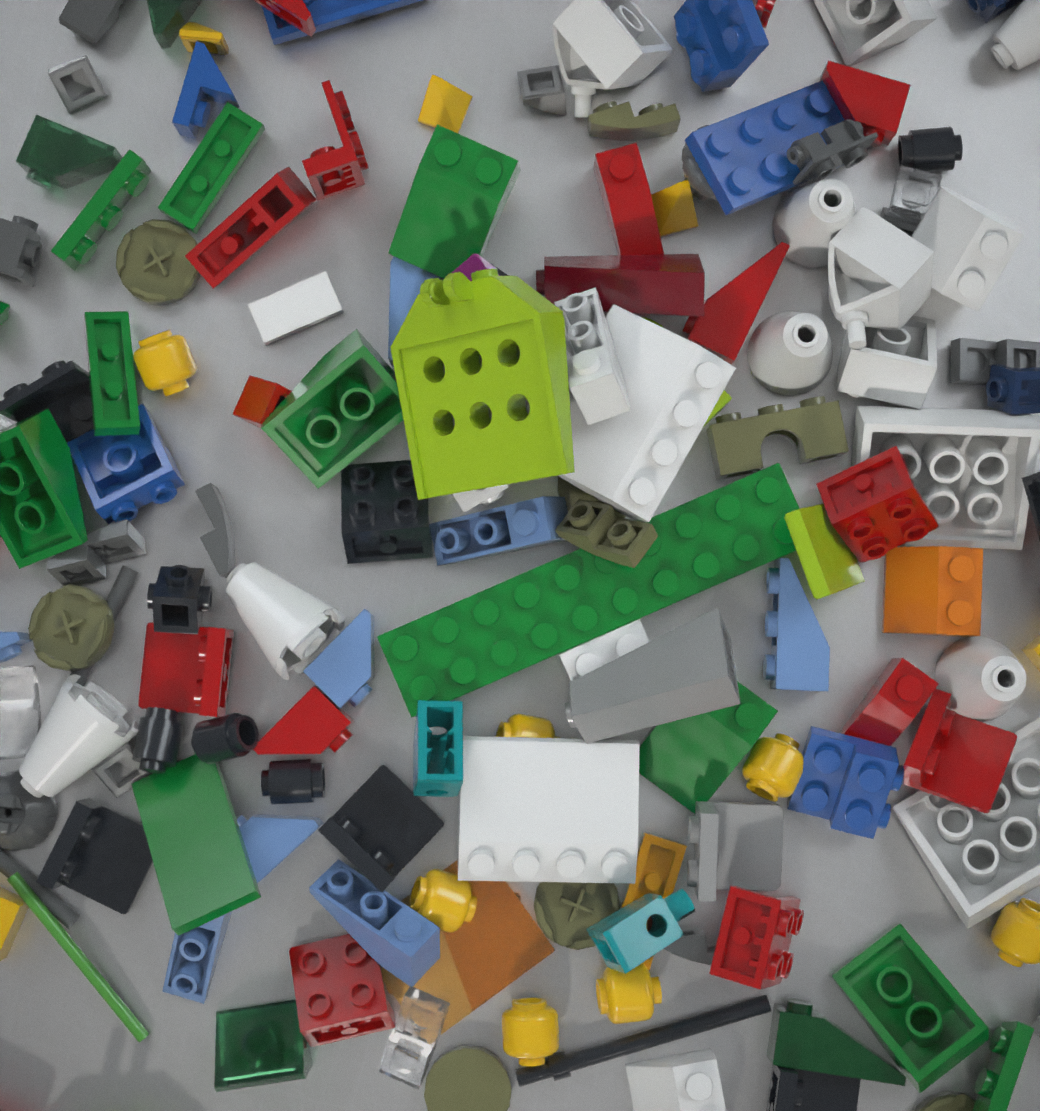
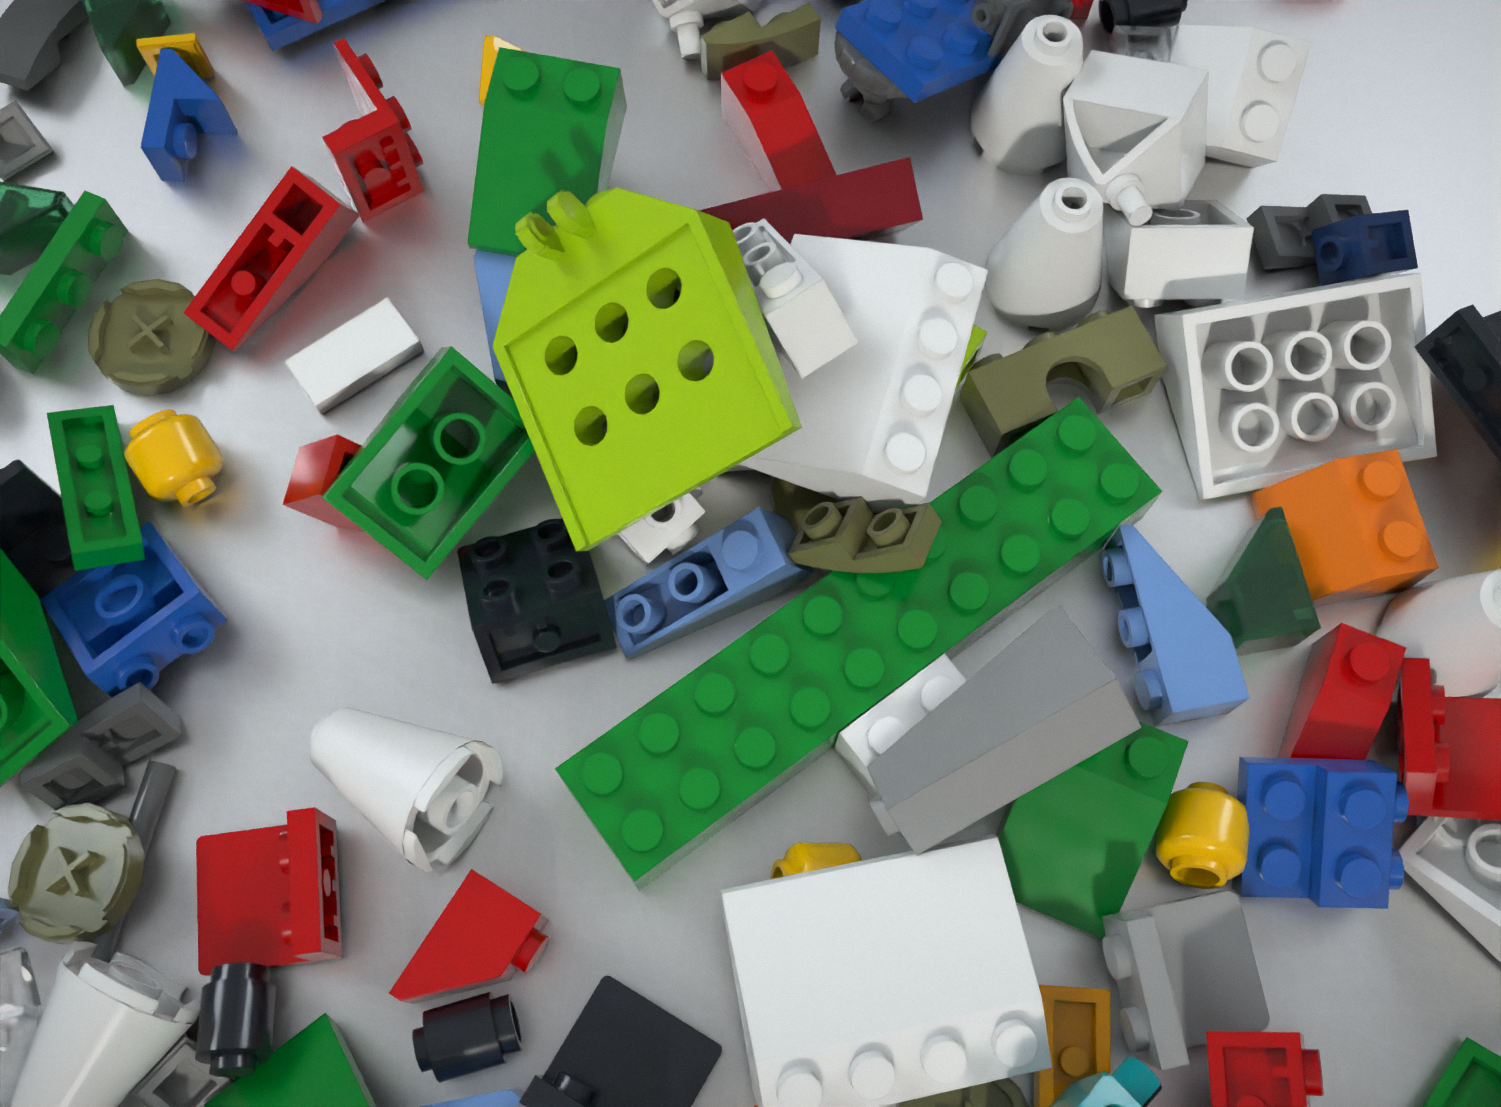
camera: 15 degrees left, 15 degrees down
black brick [147,565,213,634] -> none
green plate [158,102,265,234] -> none
black brick [191,713,259,764] -> none
dark grey slope [195,483,235,578] -> none
medium blue slope [303,609,375,708] -> none
teal torso [413,700,463,797] -> none
light grey slope [517,65,567,115] -> none
yellow slope [651,180,698,237] -> none
red slope [682,242,790,365] -> none
lime tile [784,503,865,600] -> none
red bracket [816,446,939,563] -> none
none -> clear green slope [1206,507,1321,656]

